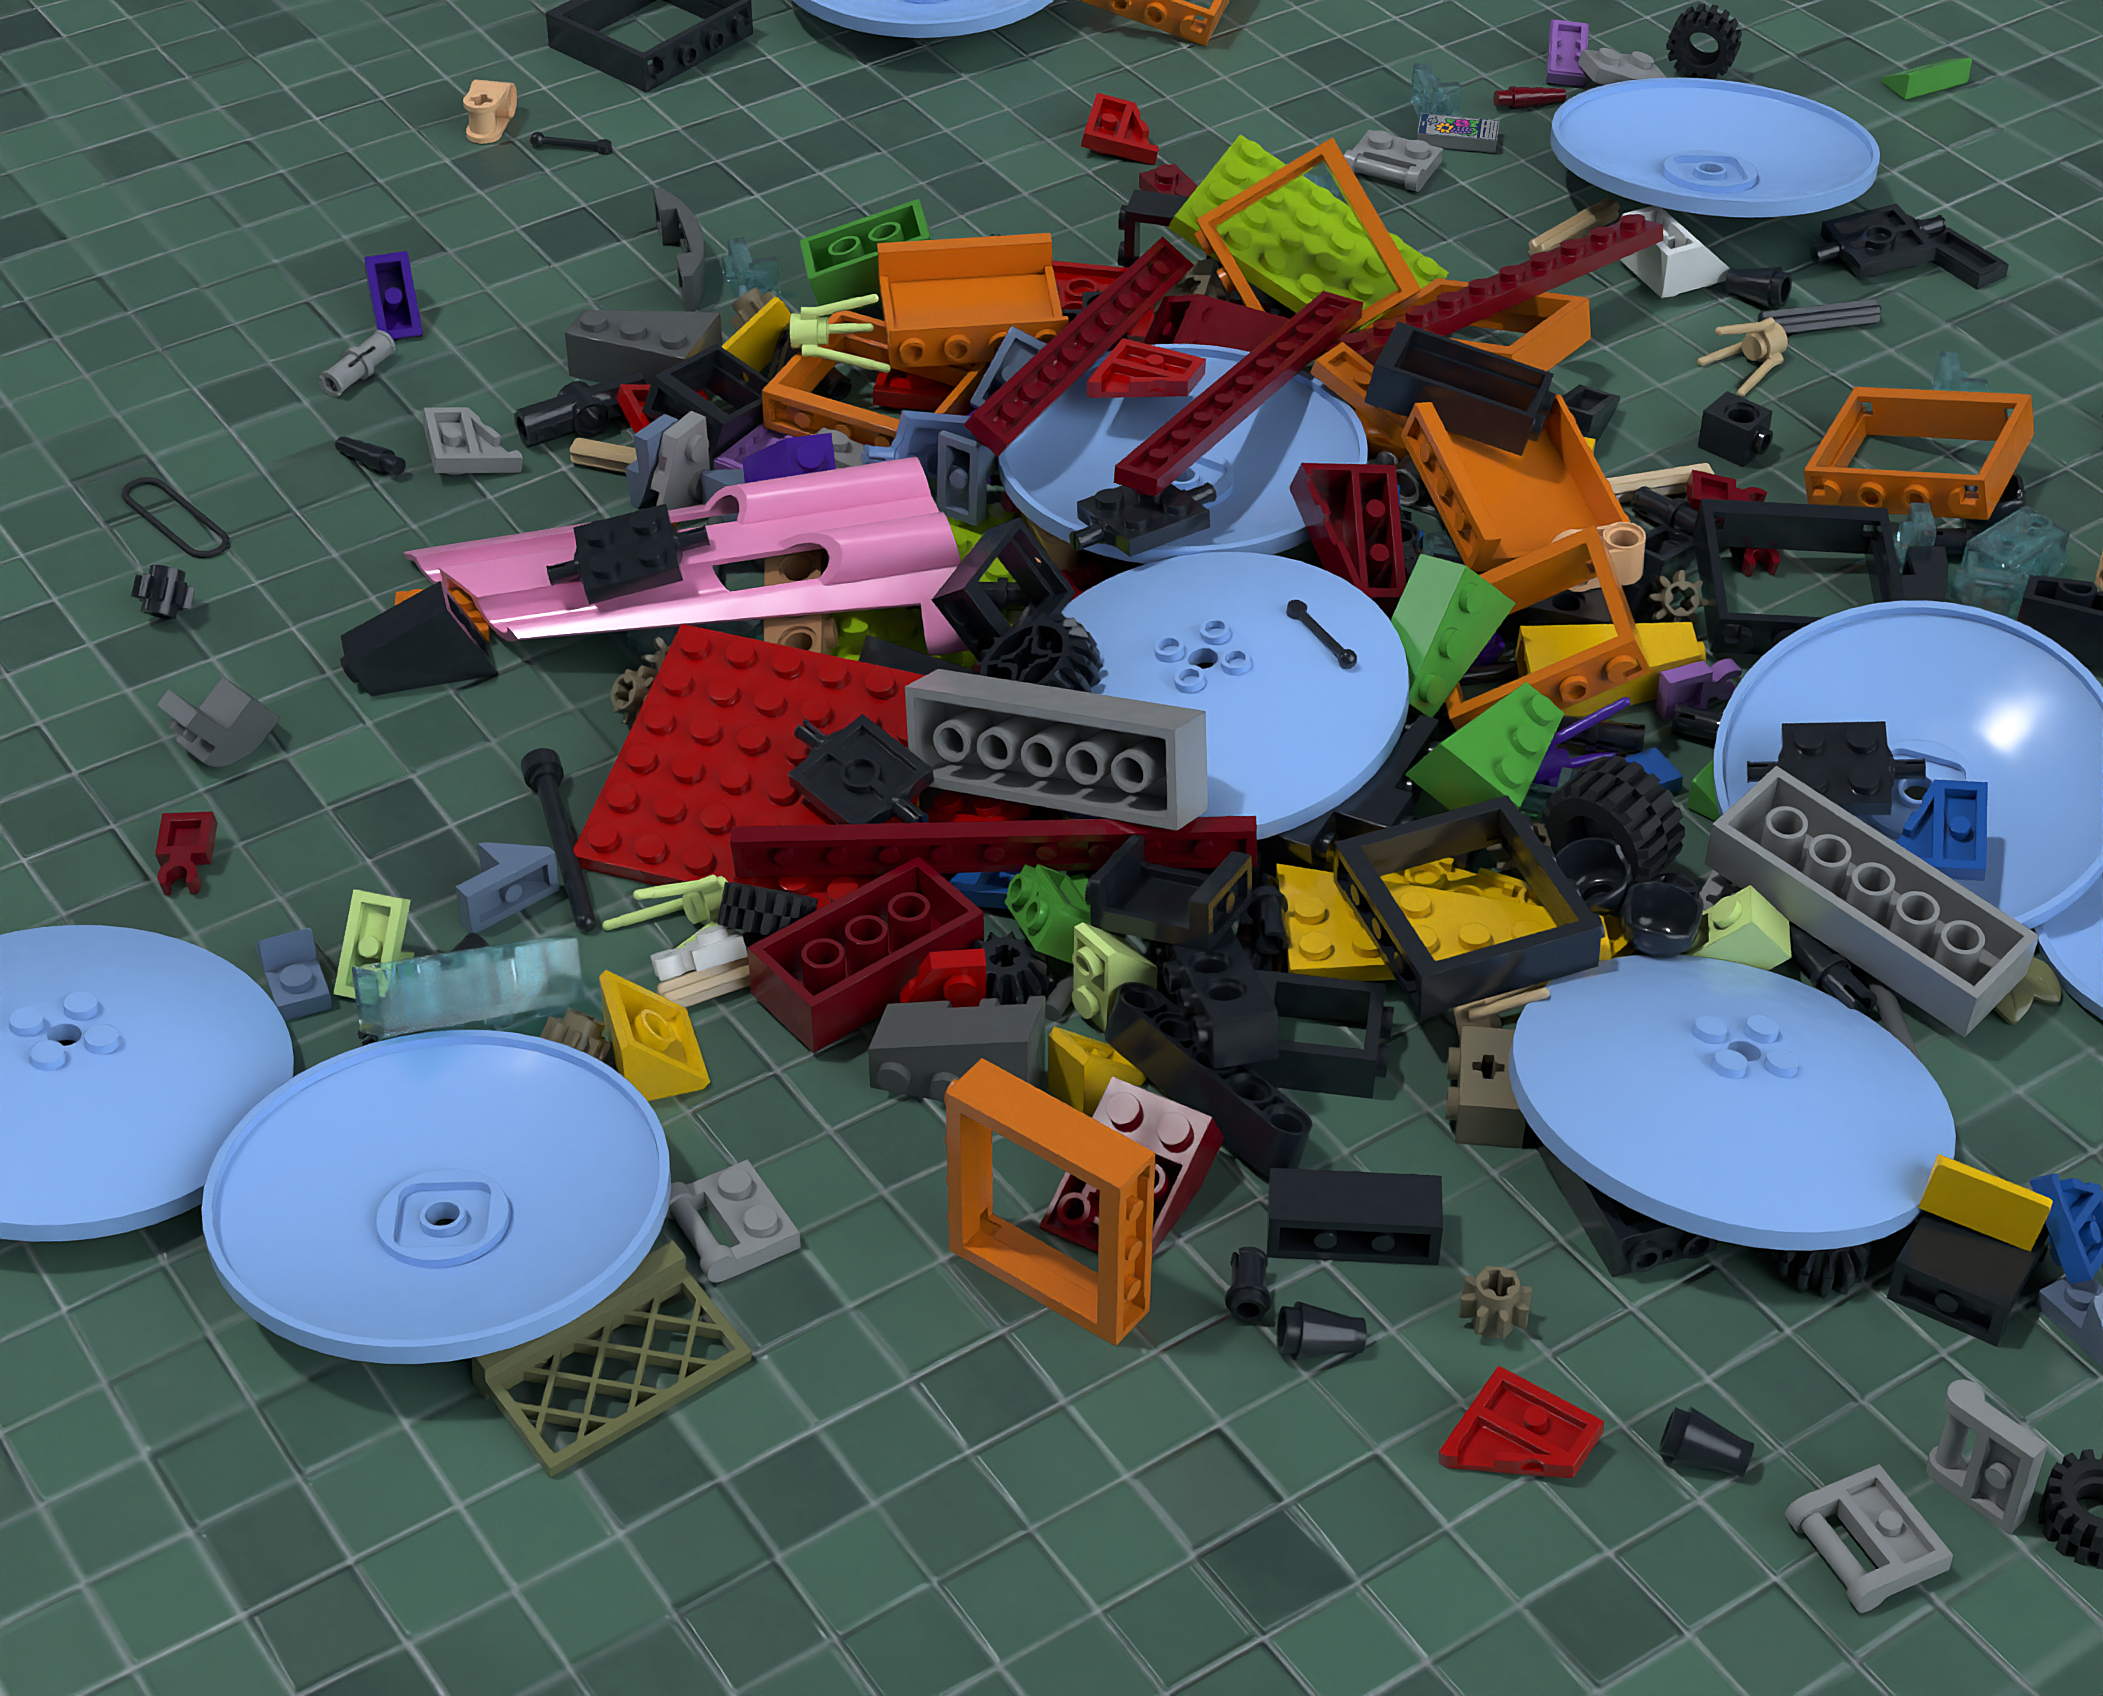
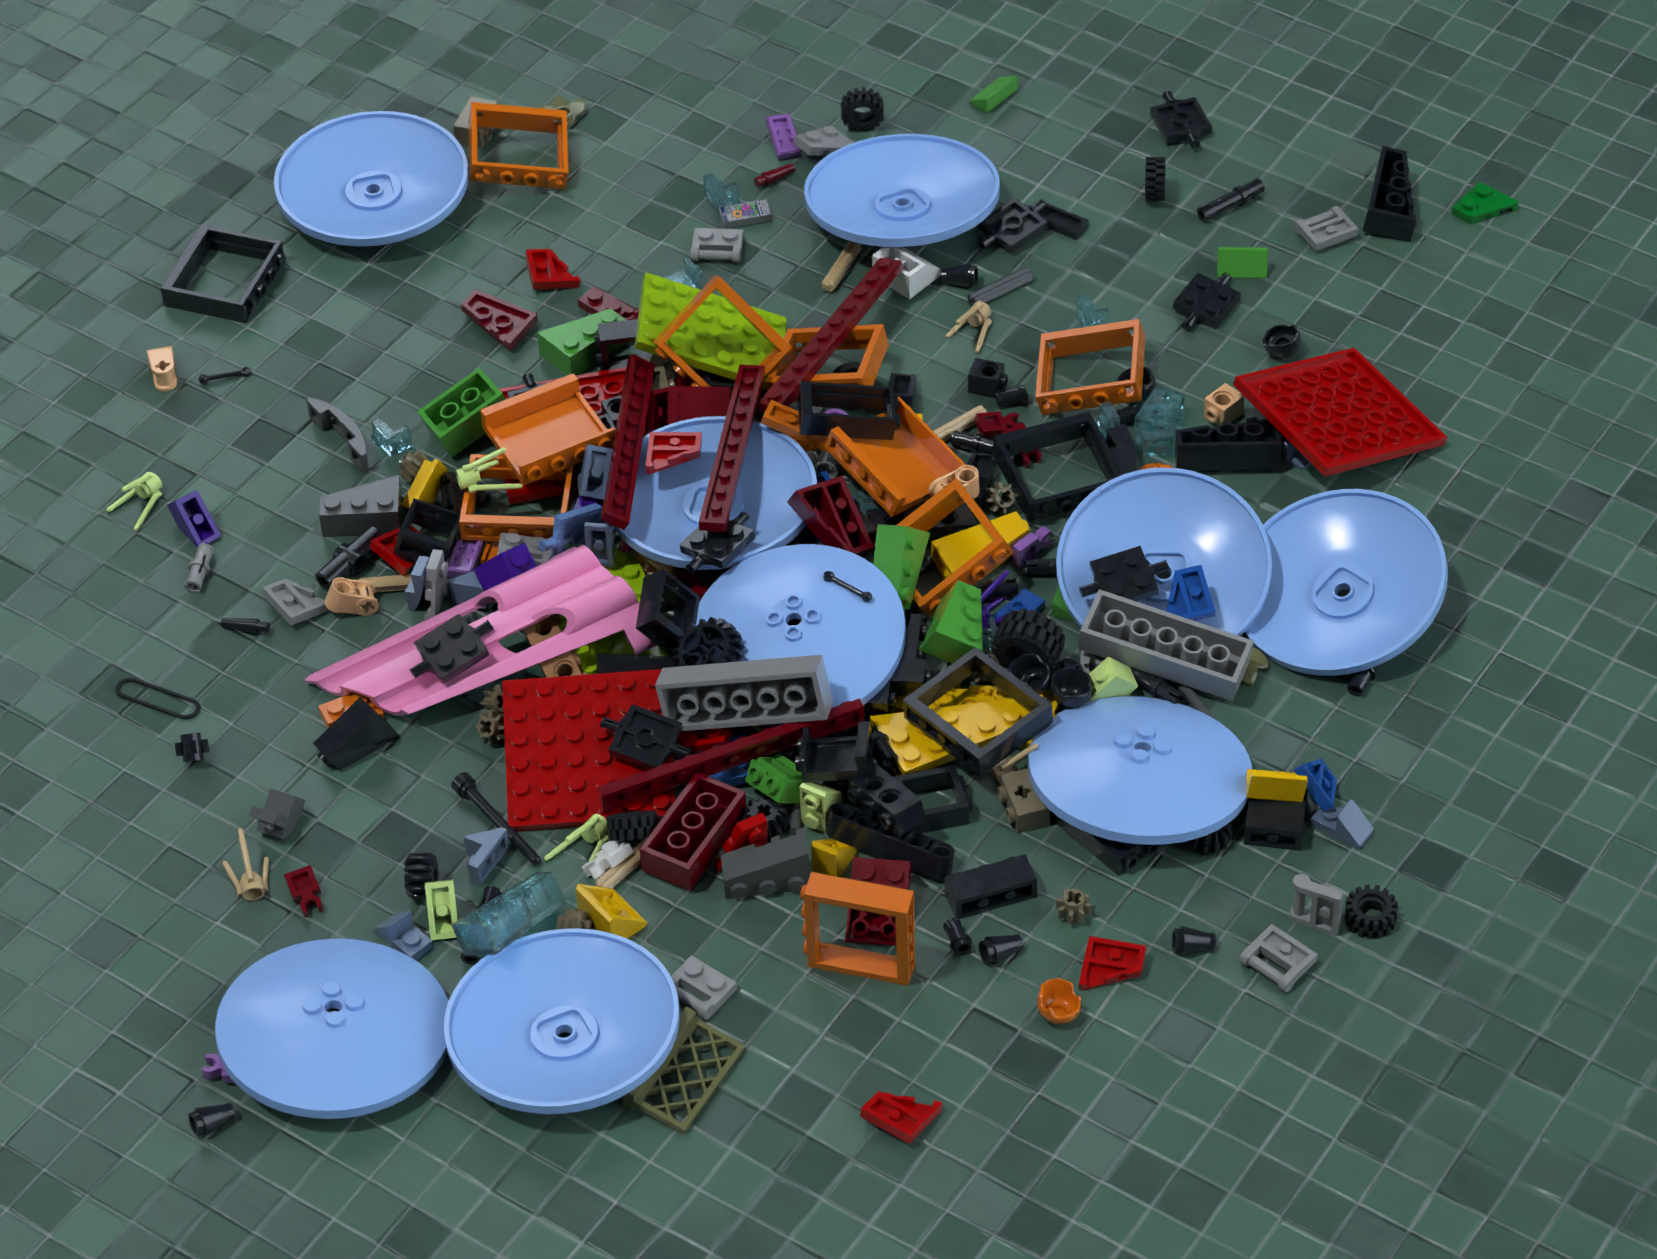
camera: 20 degrees left, 5 degrees up
none -> yellowish green plant [106,472,162,531]
none -> tan plant [222,828,269,901]
none -> light nougat piece [324,577,379,616]
none -> black gear [403,851,439,900]
none -> dark red wing [461,289,538,351]
none -> bright green wedge [537,308,629,376]
none -> red wing [860,1091,943,1144]
none -> black pin [994,384,1028,407]
none -> orange hair [1037,978,1081,1025]

